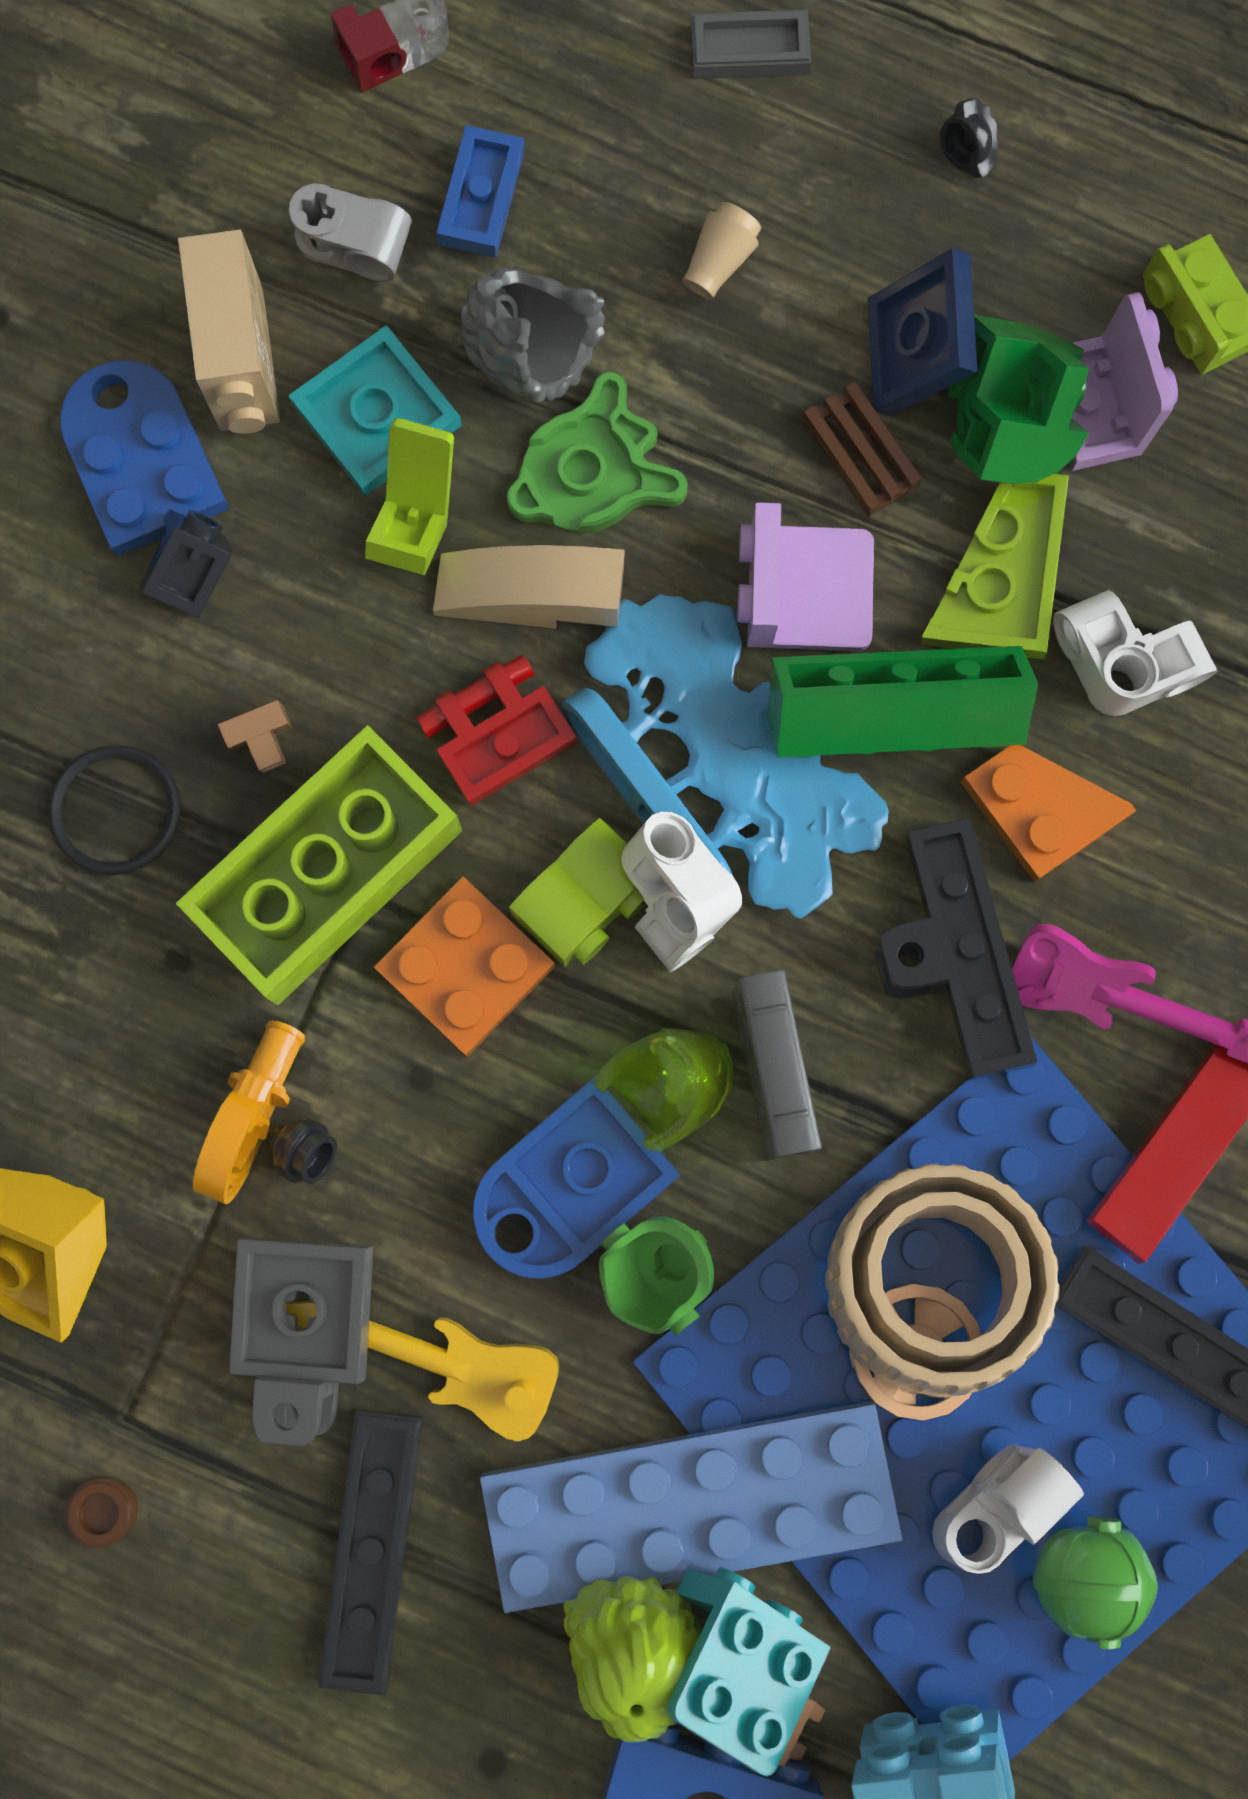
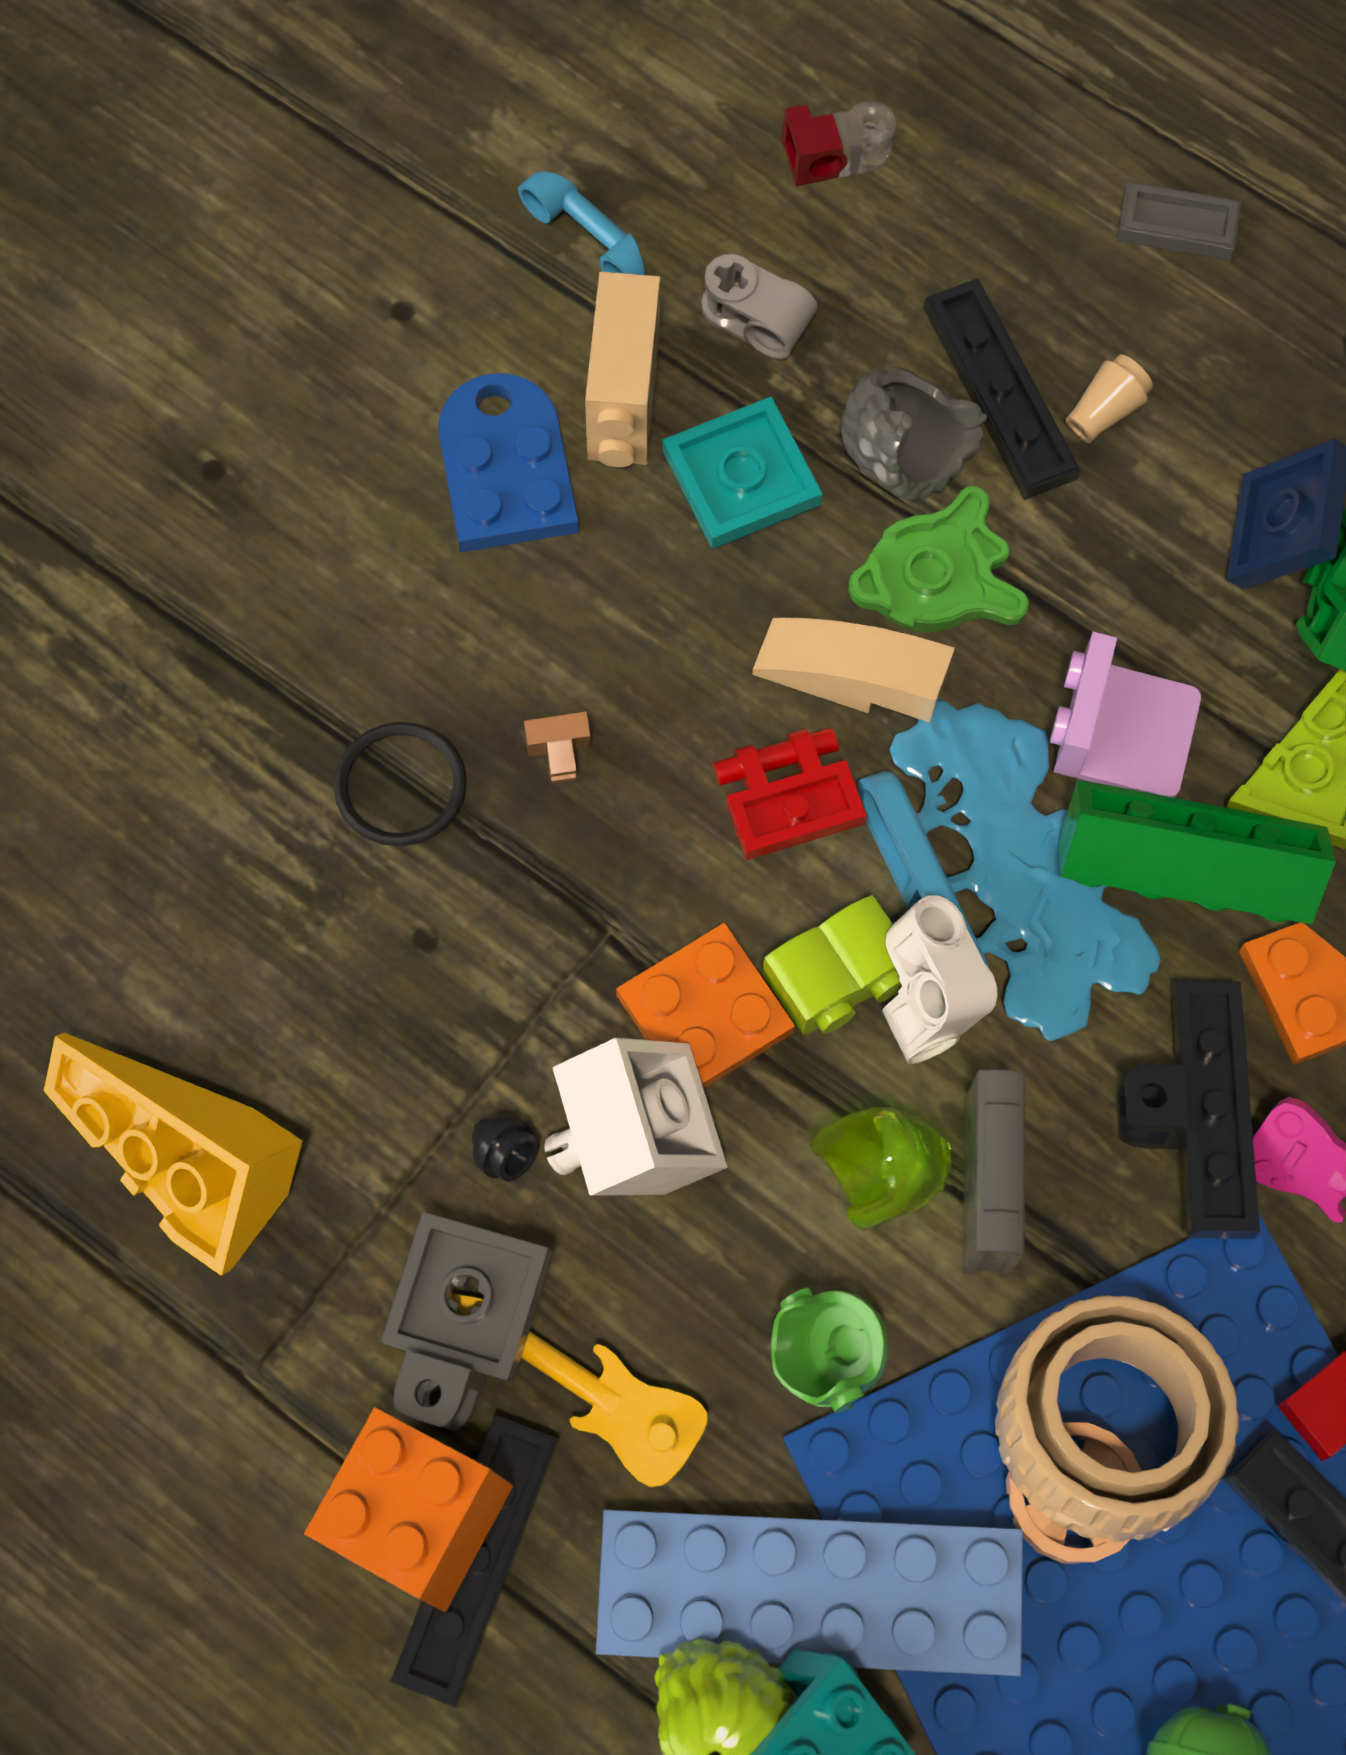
camera: 15 degrees right, 10 degrees down
reddish brown tile [65,1476,138,1548] -> none
black bracket [139,509,232,618] -> none
lime brick [176,725,463,1005] -> none
light orange pin [193,1020,305,1204] -> none
lime bracket [365,418,454,575] -> none
blue plate [436,125,525,258] -> none
blue plate [473,1076,680,1278] -> none
reddish brown tile [802,381,922,517] -> none
white piece [932,1443,1084,1574] -> none
none -> orange brick [304,1407,513,1613]
none -> dark azure bar [518,172,645,275]
none -> white brick [544,1038,728,1196]
none -> black tile [923,278,1081,500]

